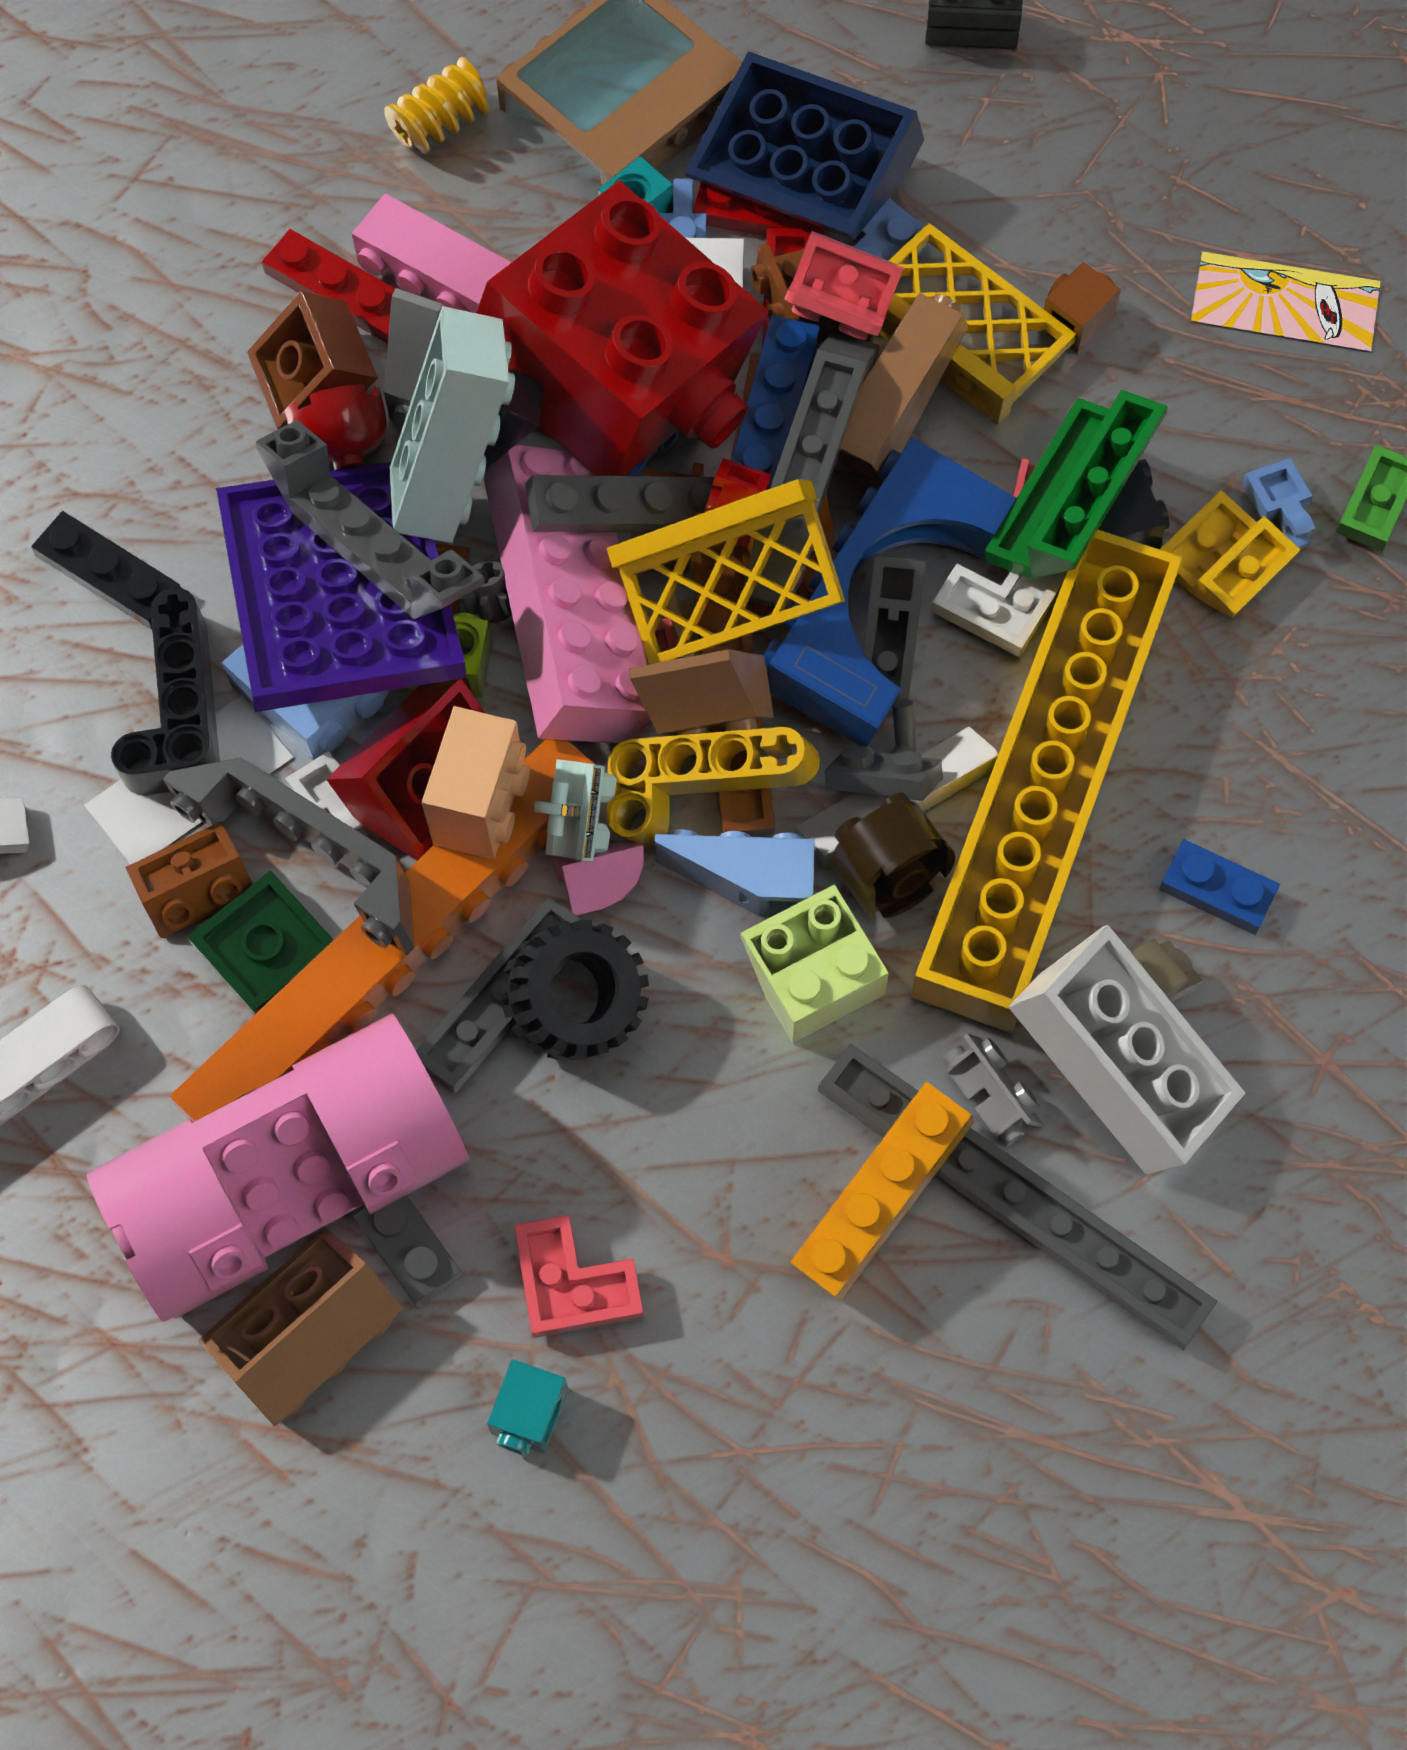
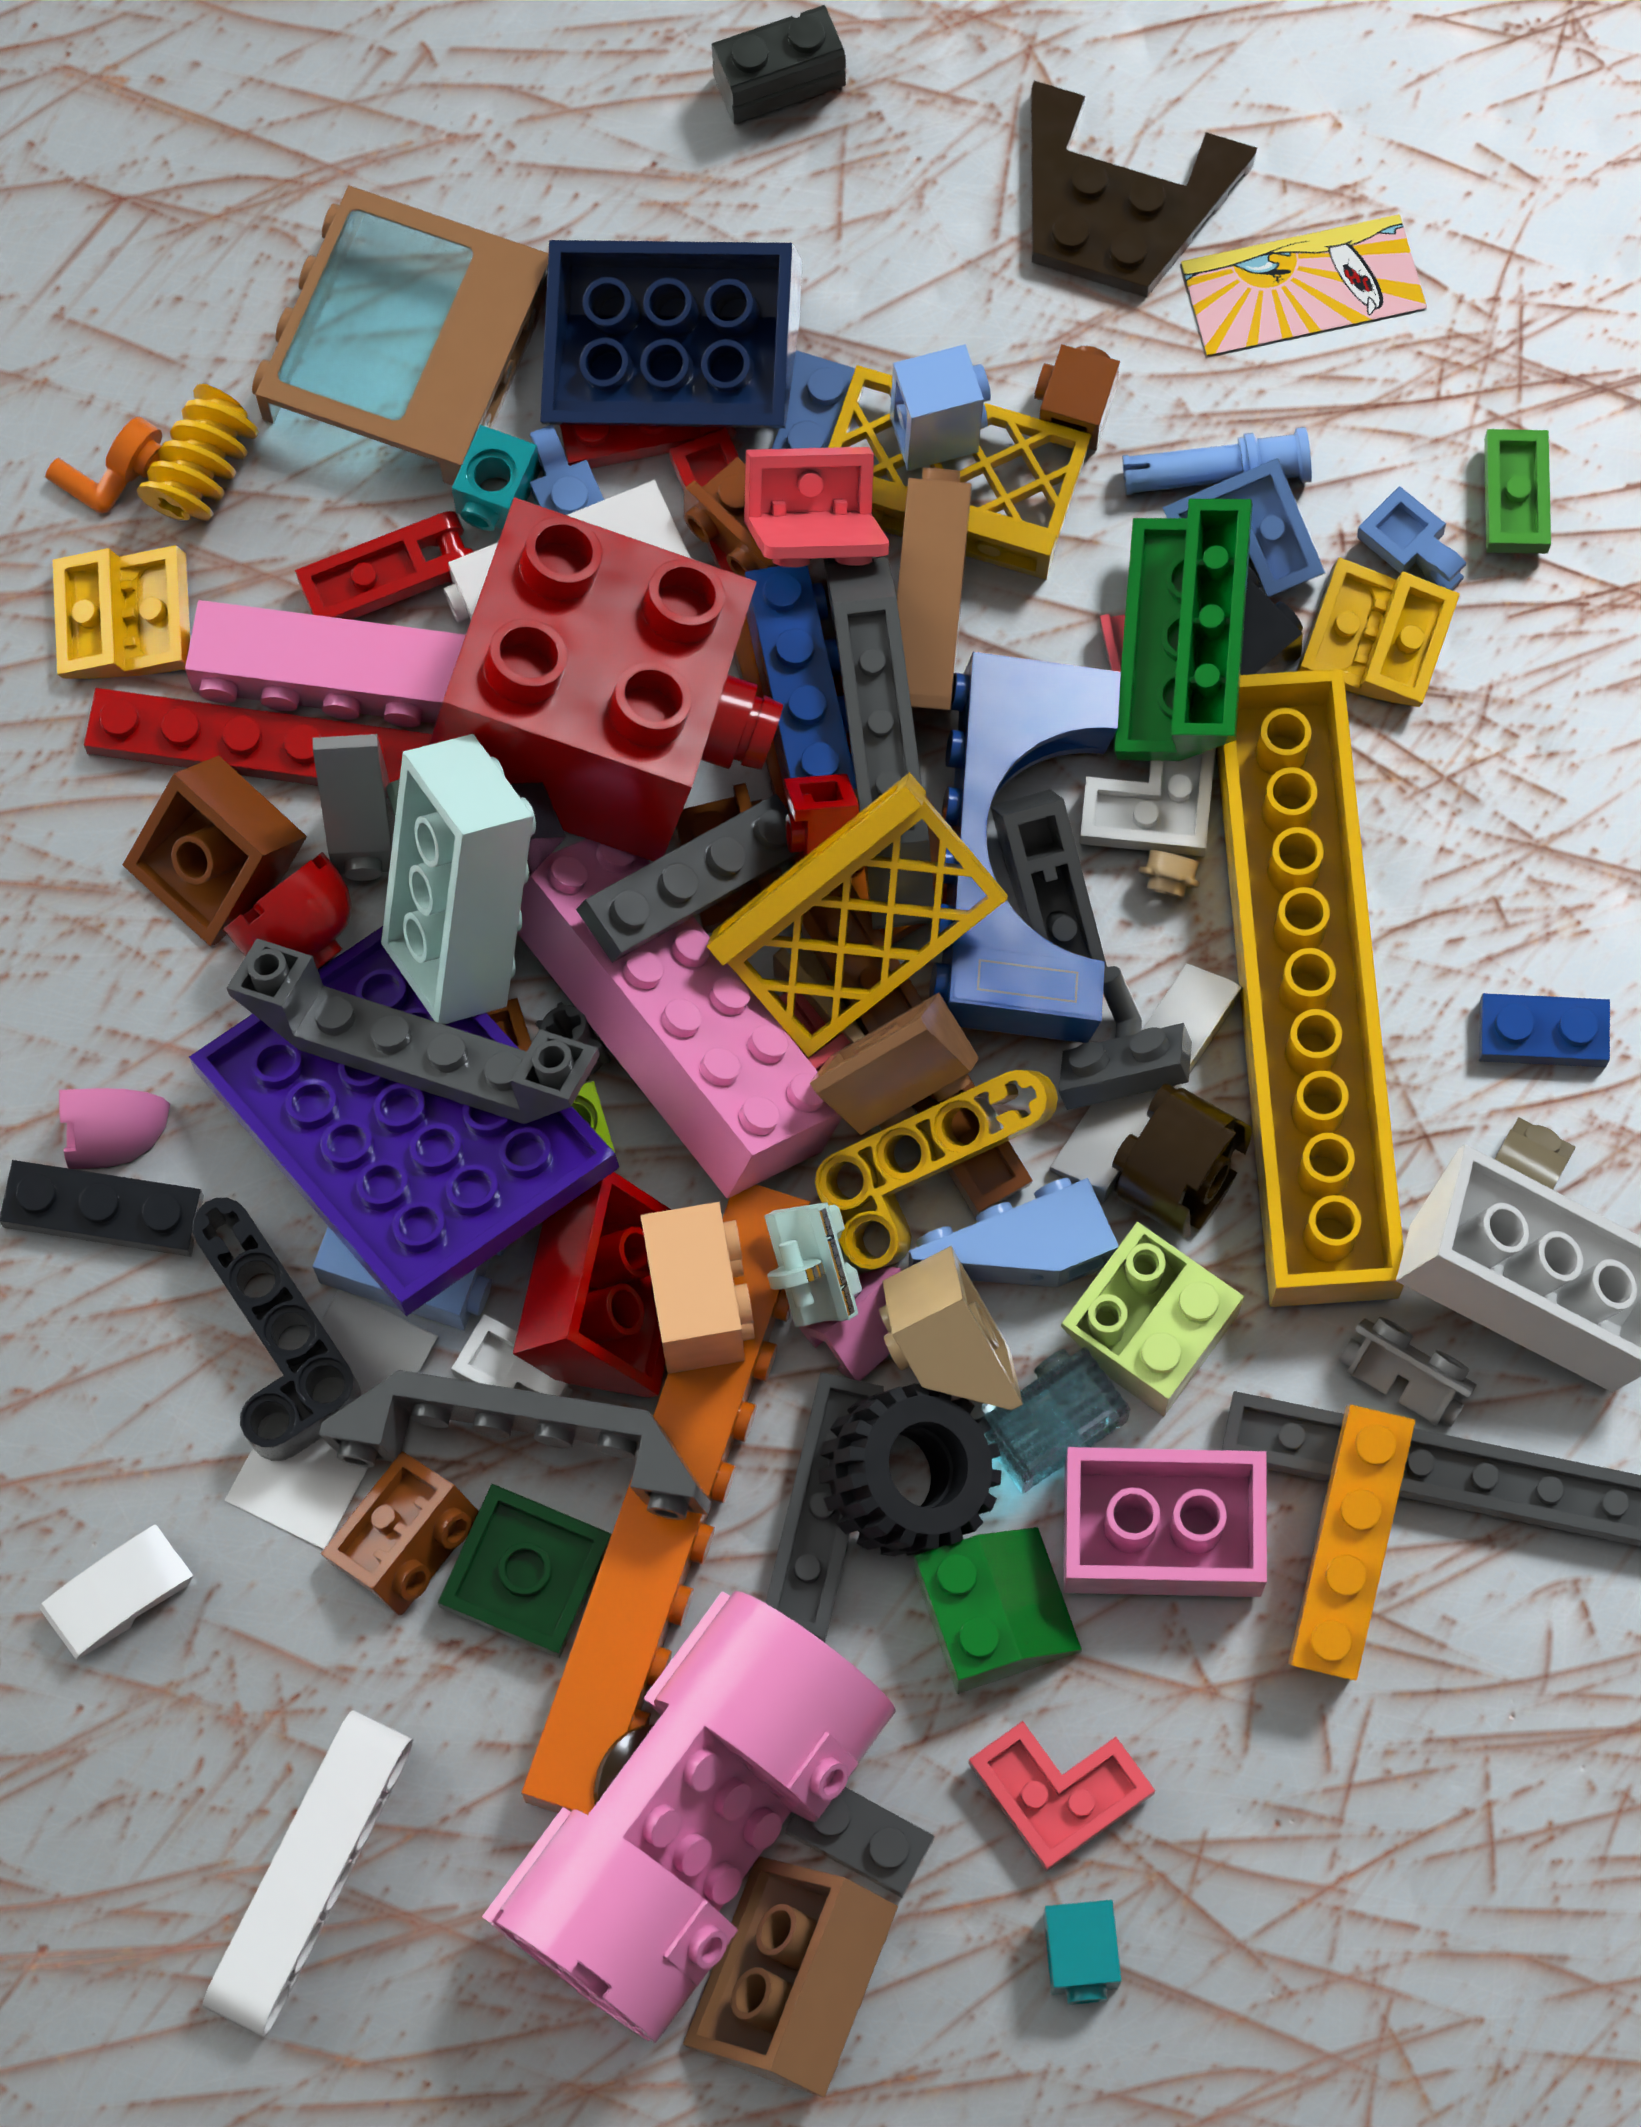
camera: 25 degrees left, 5 degrees up
none -> orange plate [45,416,162,513]
none -> yellow slope [52,545,190,679]
none -> bright pink brick [59,1088,170,1169]
none -> red plate [295,511,474,620]
none -> tan slope [879,1246,1023,1410]
none -> light blue brick [890,344,991,471]
none -> green slope [914,1527,1082,1694]
none -> clear light blue brick [981,1347,1131,1494]
none -> dark brown wing [1031,81,1257,298]
none -> bright pink brick [1063,1447,1267,1597]
none -> light blue pin [1122,427,1312,495]
none -> tan plate [1139,850,1200,898]
none -> medium blue plate [1163,458,1326,598]

